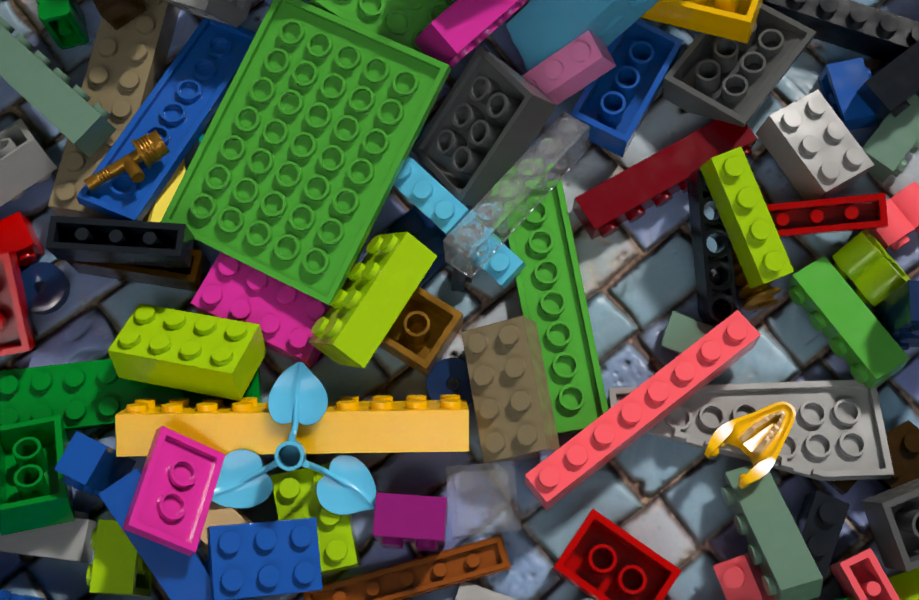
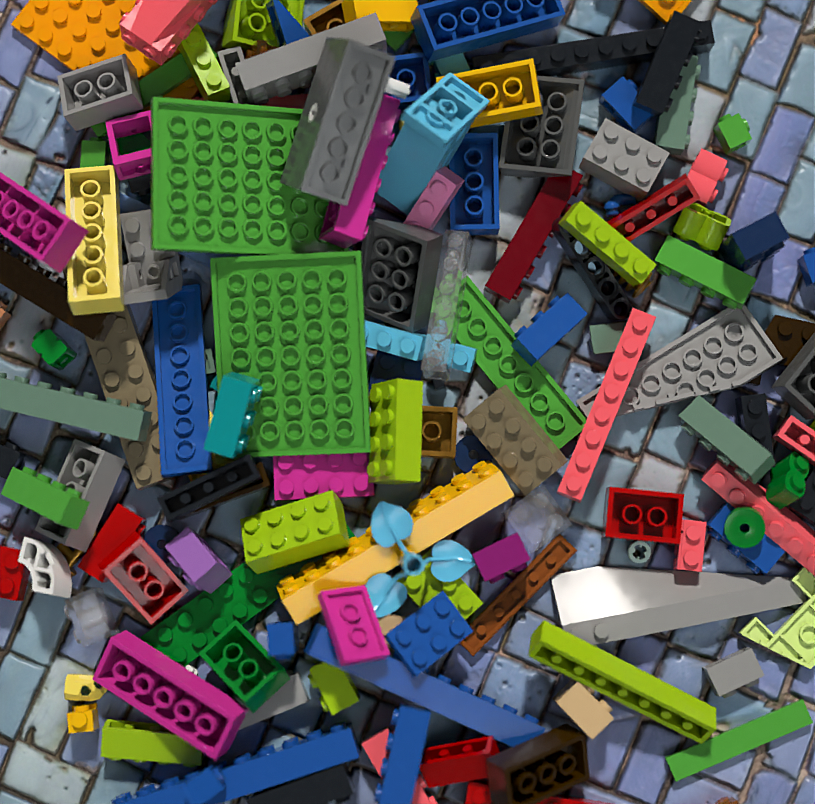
camera: 30 degrees left, 10 degrees up
pearl gold piece [84,130,170,191] -> none
yellow animal [704,401,796,489] -> none
none -> medium lavender brick [165,527,233,594]
none -> teal brick [203,372,263,458]
none -> blue brick [511,292,588,366]
none -> blue arm [604,194,636,217]

